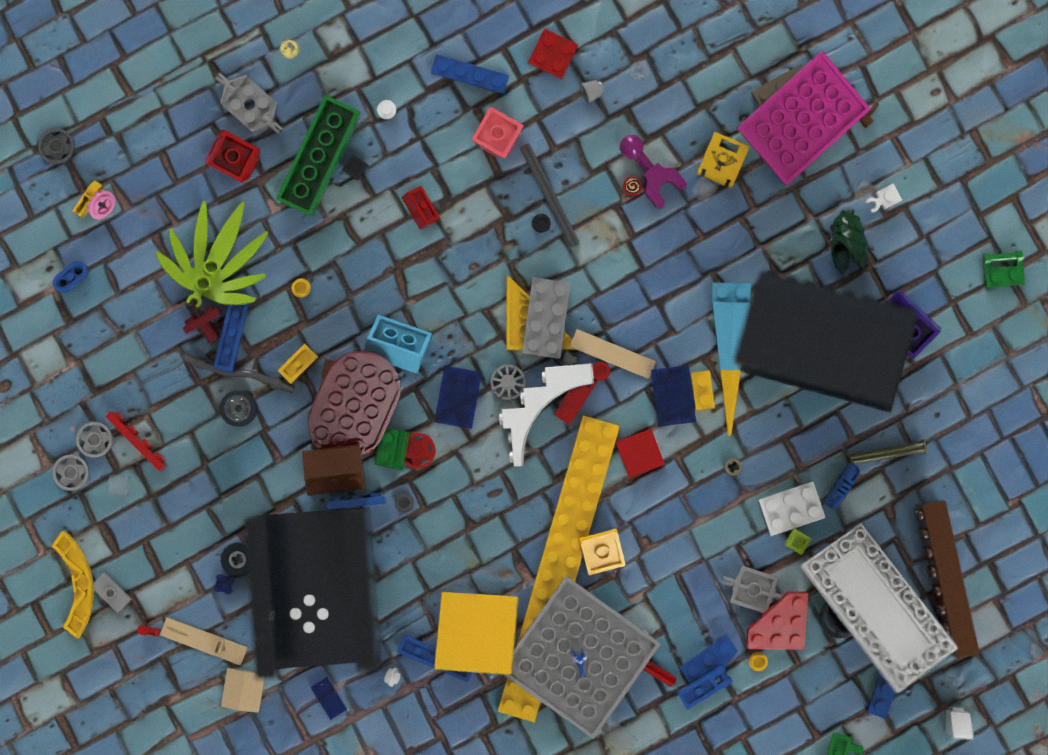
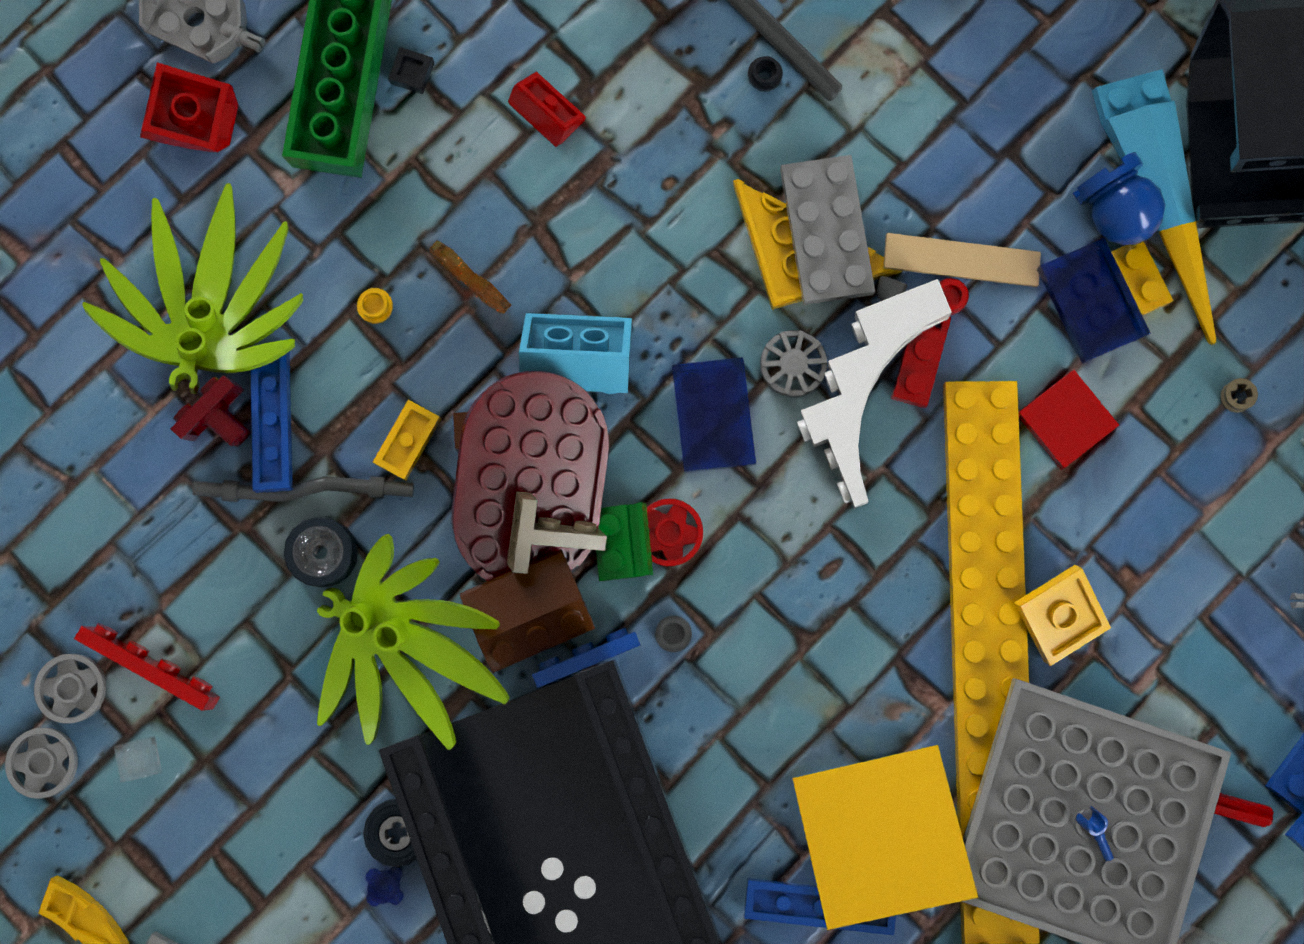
camera: 15 degrees left, 5 degrees down
none -> lime plant [317,534,510,750]
none -> clear orange tile [429,240,512,314]
none -> dark tan bracket [507,491,607,574]
none -> blue tile [1073,152,1166,245]

